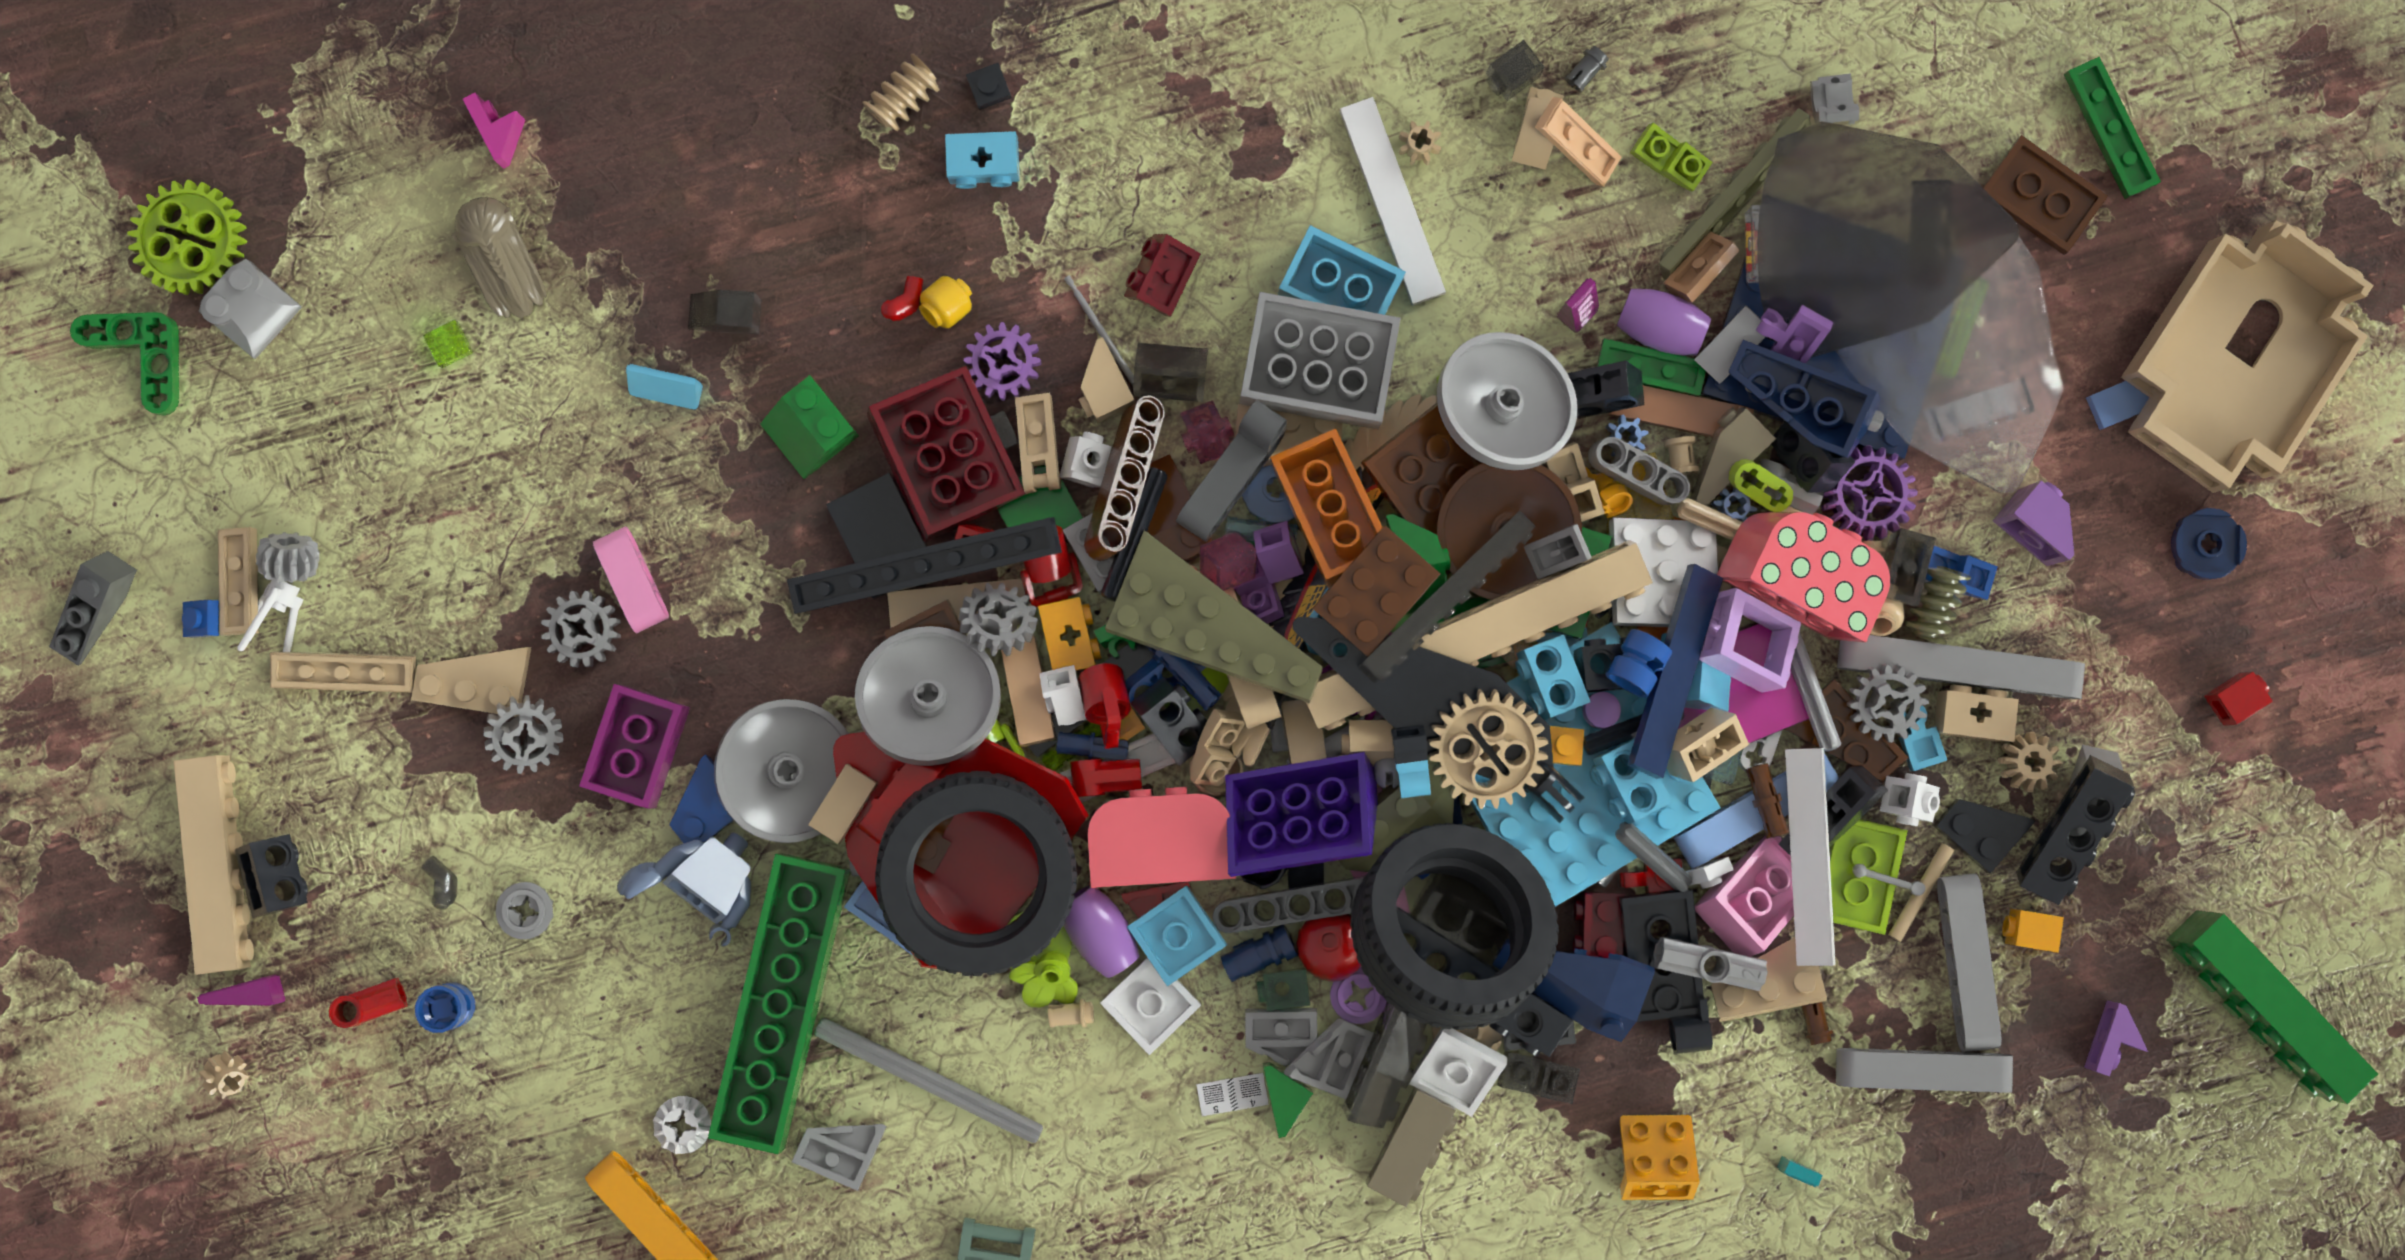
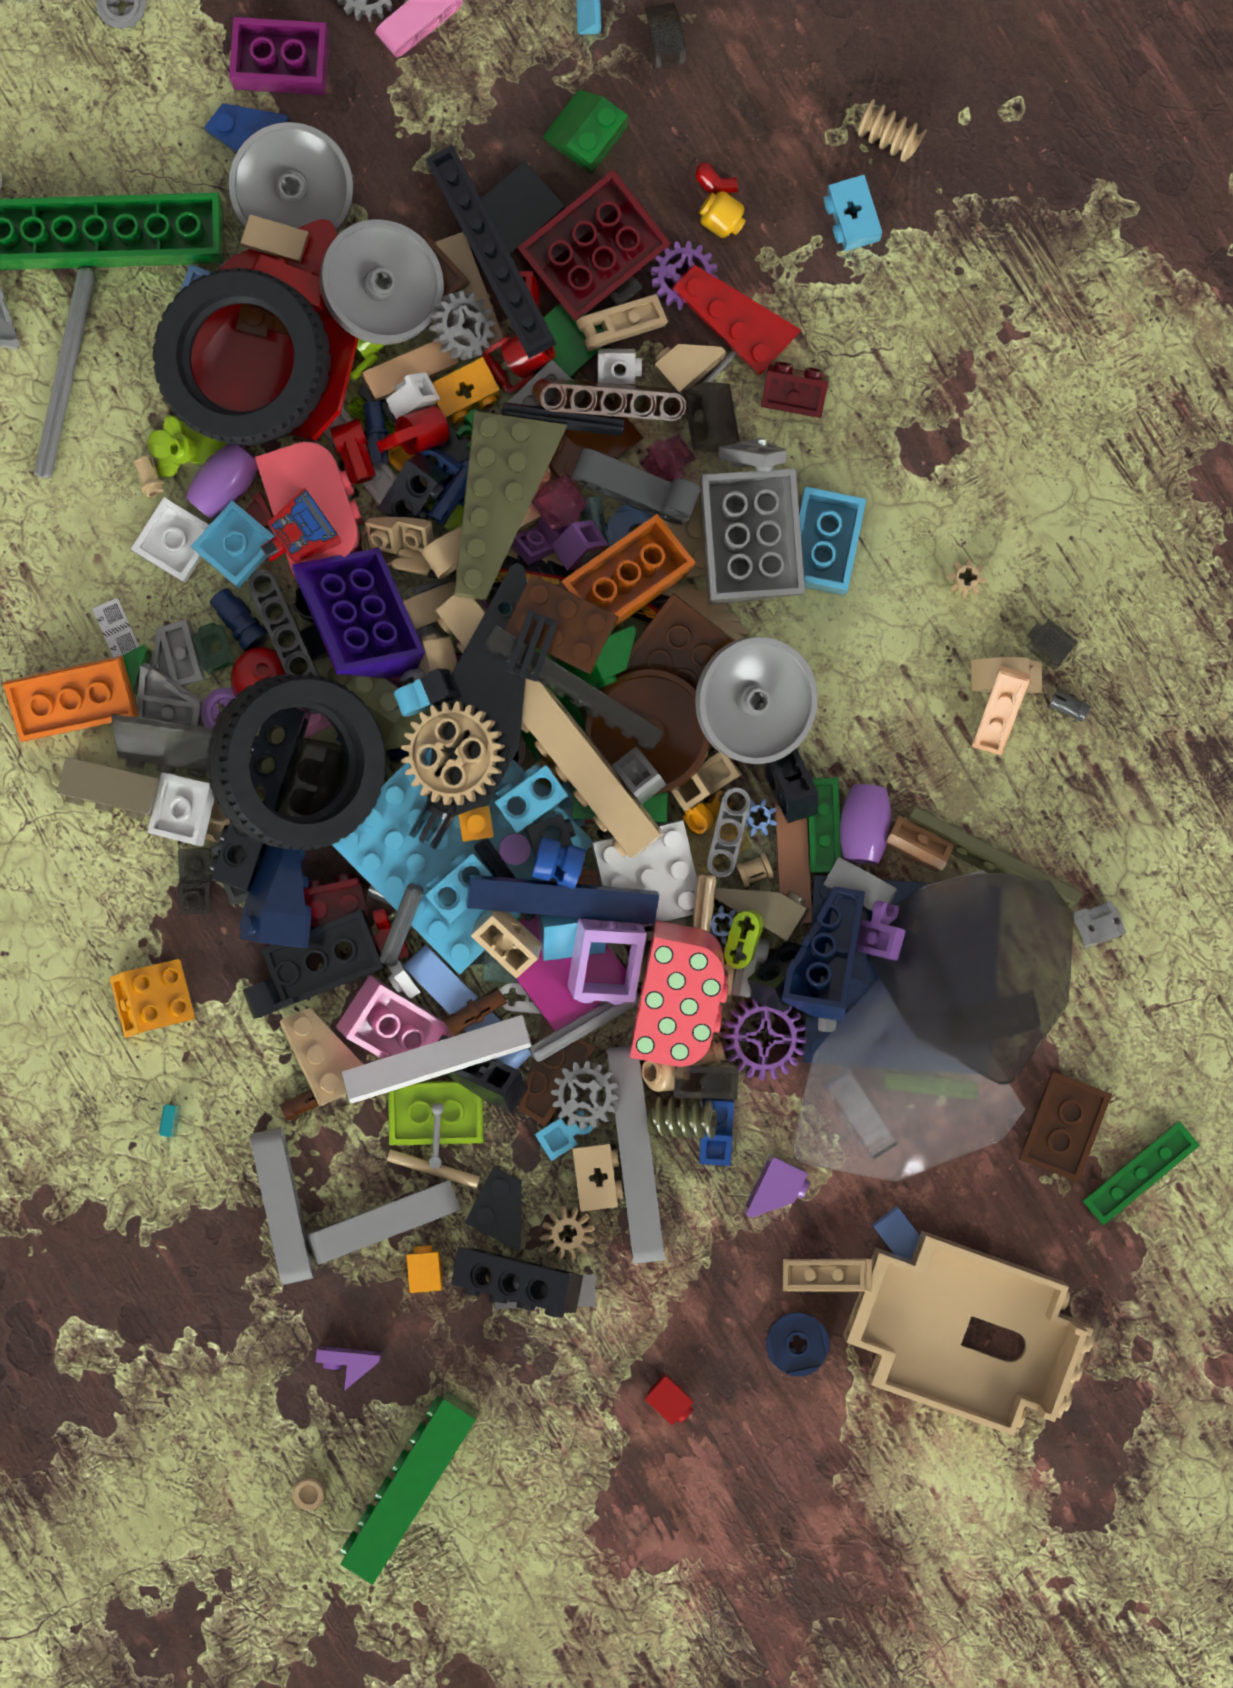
camera: 75 degrees right, 0 degrees up
sand blue torso [617,833,751,947] -> none
black plate [966,63,1012,110] -> none
white tile [1340,97,1446,306] -> none
magenta slope [1557,278,1599,333] -> none
lime slope [1630,123,1713,192] -> none
light grey piece [1653,937,1768,991] -> none
white brick [1880,773,1940,827] -> none
none -> orange tile [2,655,140,742]
none -> torso [260,488,342,564]
none -> tan tile [293,1477,326,1511]
none -> black tile [506,610,559,682]
none -> red wing [671,265,801,375]
none -> light grey wing [719,437,786,471]
none -> tan tile [783,1259,872,1292]

